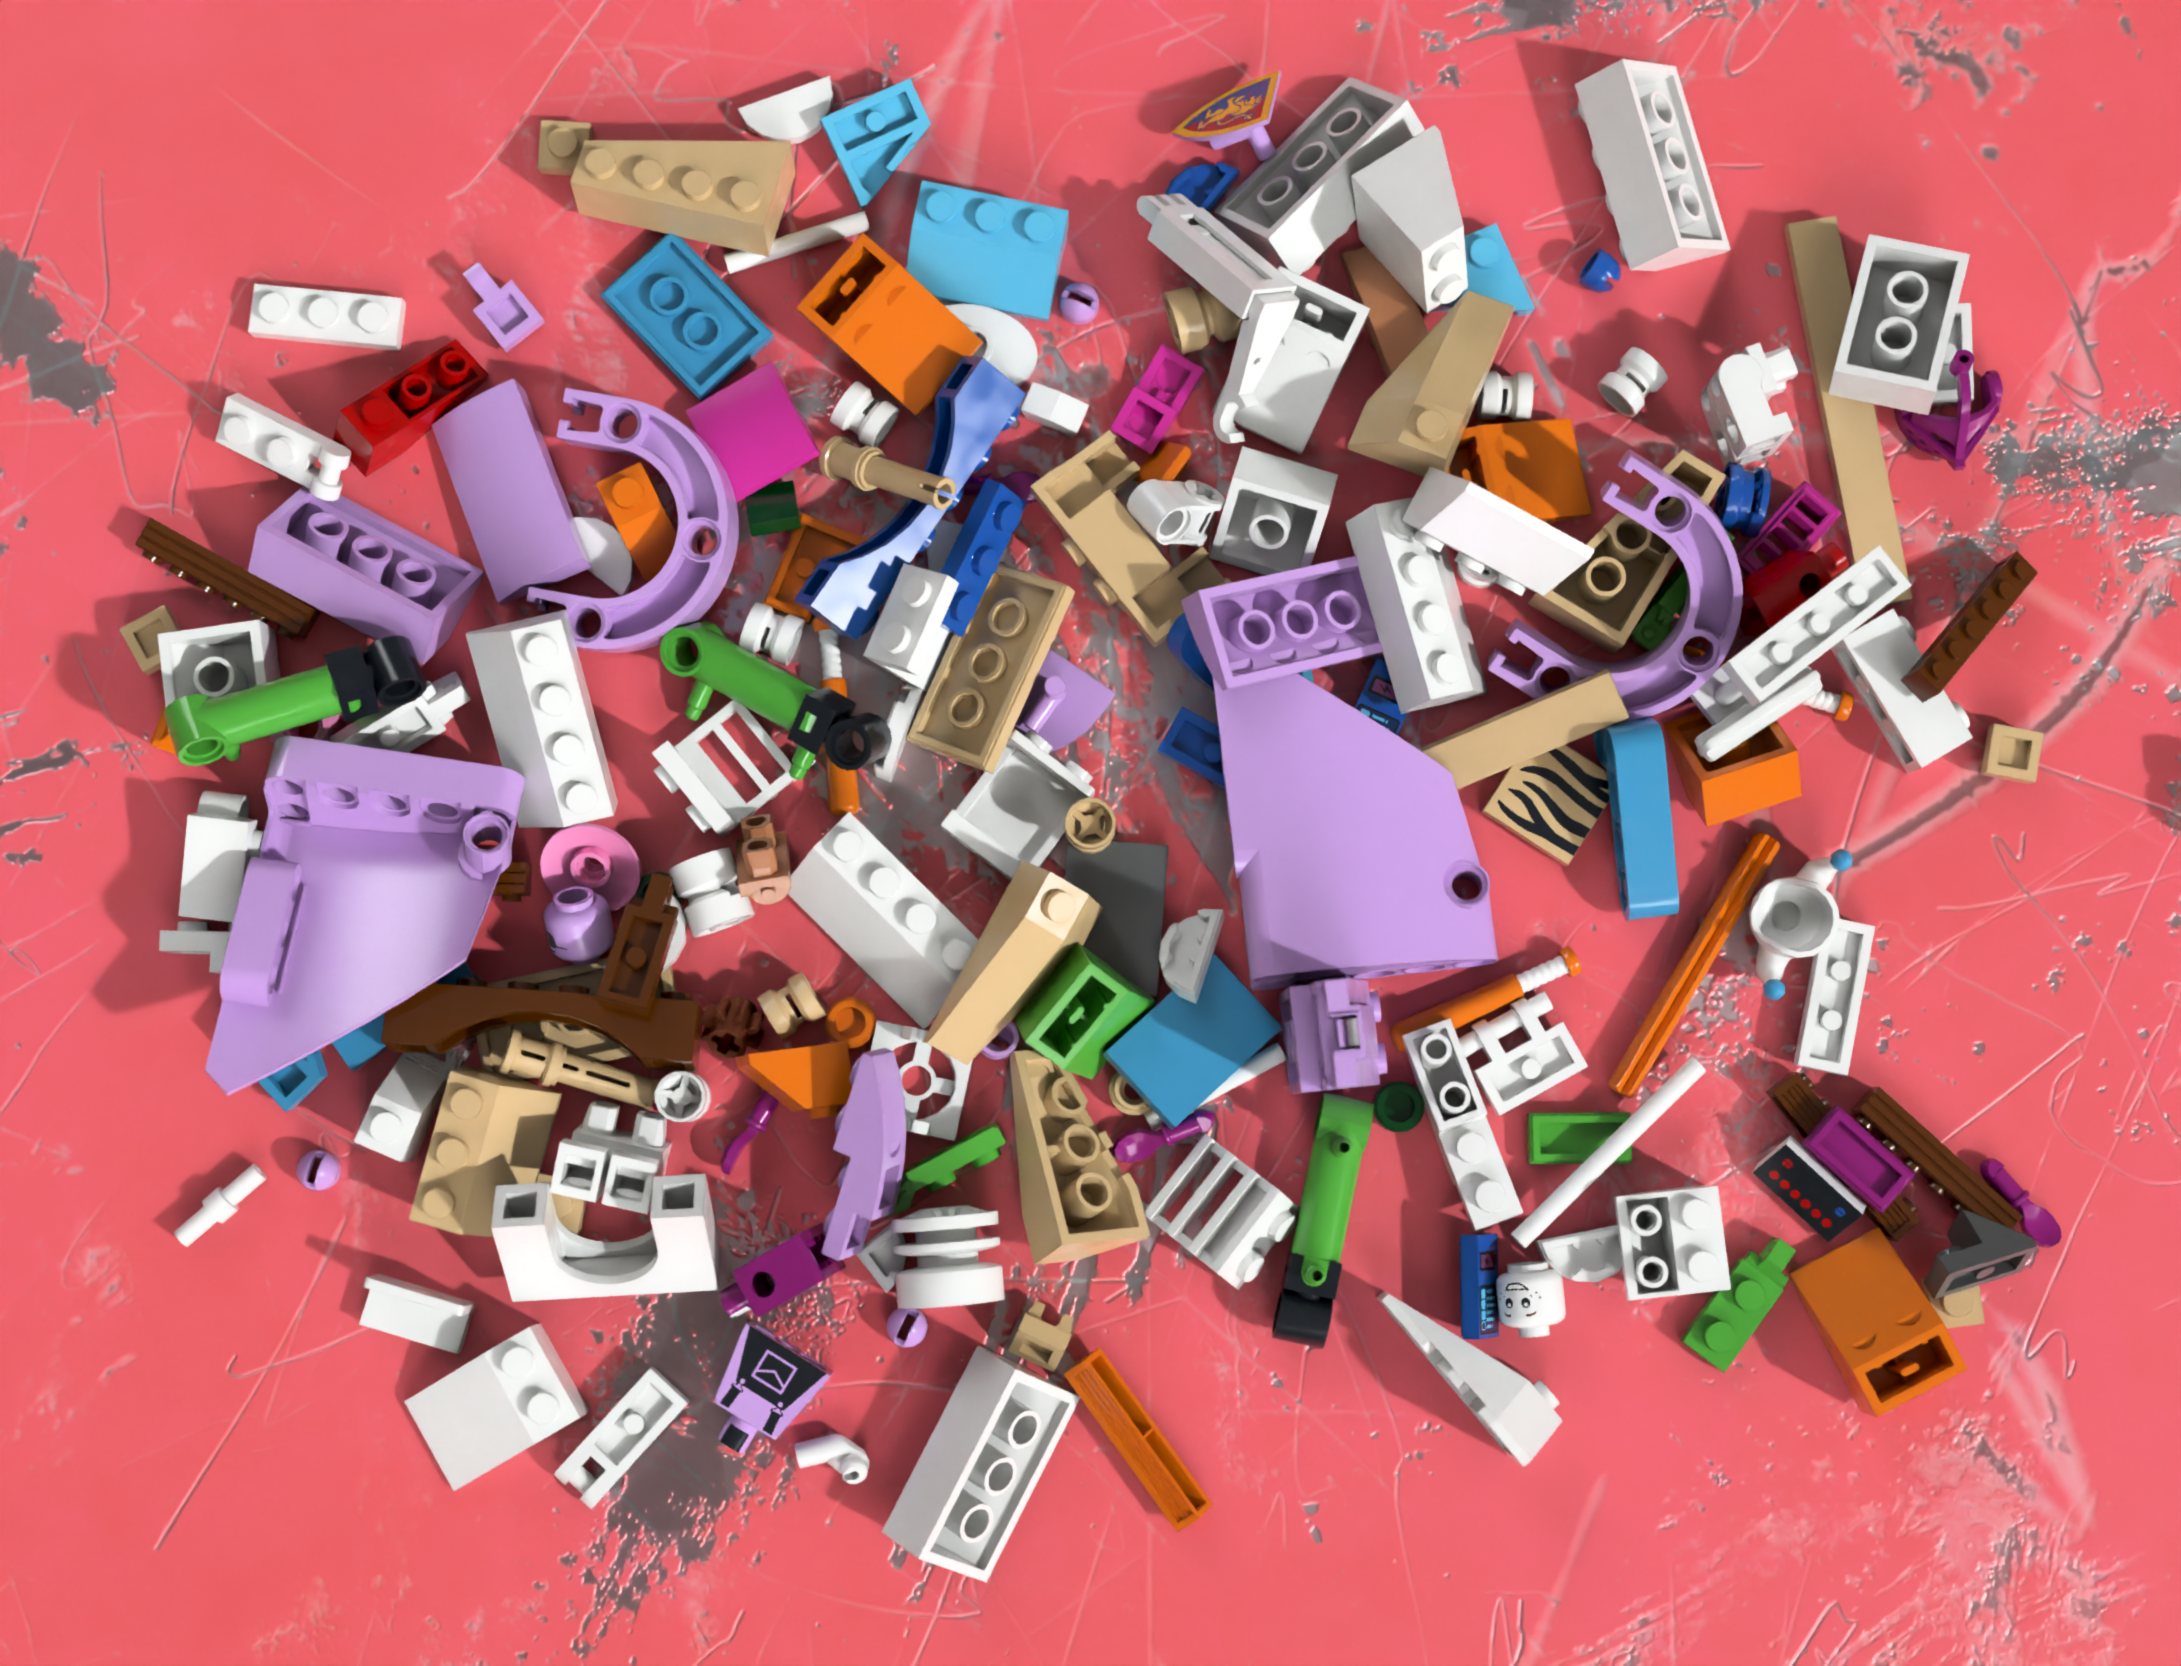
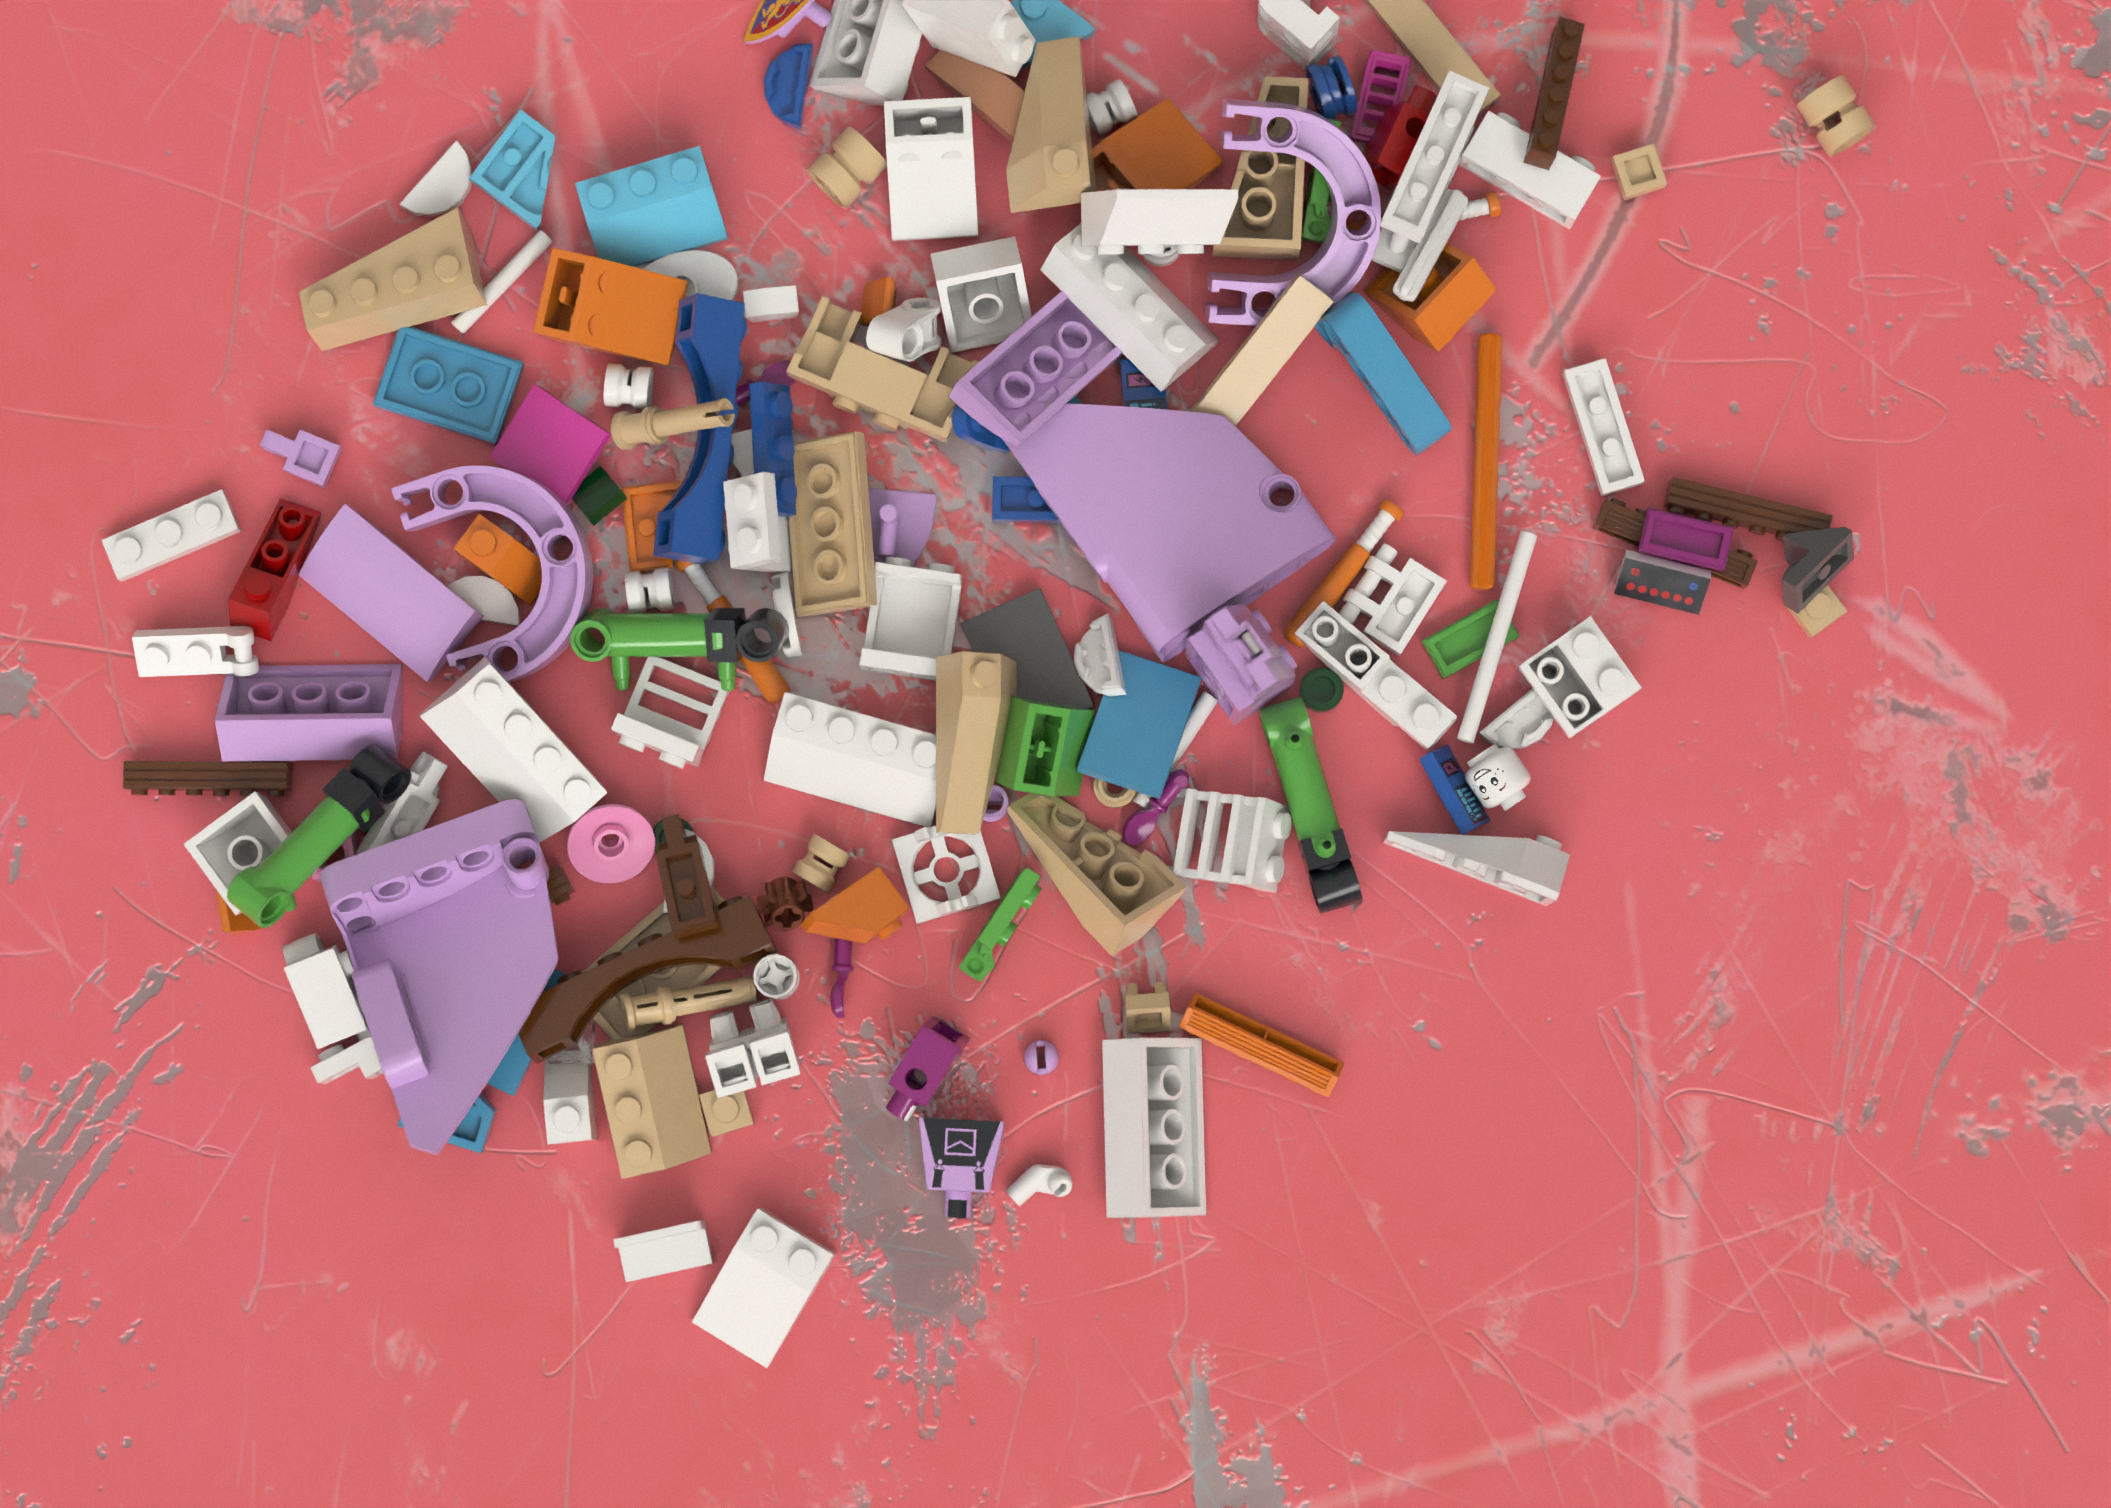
camera: 20 degrees left, 0 degrees up
tan plate [119,605,181,675] -> none
white bar [174,1164,267,1247] -> none
lavender hinge [296,1150,341,1191] -> none
white arch [491,1174,720,1302] -> none
tan plate [537,120,593,176] -> none
lavender head [543,886,615,966] -> none
white plate [553,1367,690,1509] -> none
white wheel [669,848,755,938] -> none
nougat hips [736,814,792,905] -> none
lavender slope [821,1048,906,1261] -> none
orange tile [825,997,877,1049] -> none
white tile [857,1224,906,1293] -> none
white wheel [891,1205,1005,1309] -> none
lavender hinge [1060,282,1099,325] -> none
tan wheel [1065,798,1116,854] -> none
dark pink slope [1110,344,1206,455] -> none
white hinge [1137,193,1300,444] -> none
tile [1481,745,1610,866] -> none
white wheel [1597,347,1668,417] -> none
bright green hinge [1680,1237,1796,1373] -> none
white piece [1749,849,1853,1000] -> none
orange slope [1788,1227,1968,1417] -> none
magenta piece [1980,1158,2062,1248] -> none

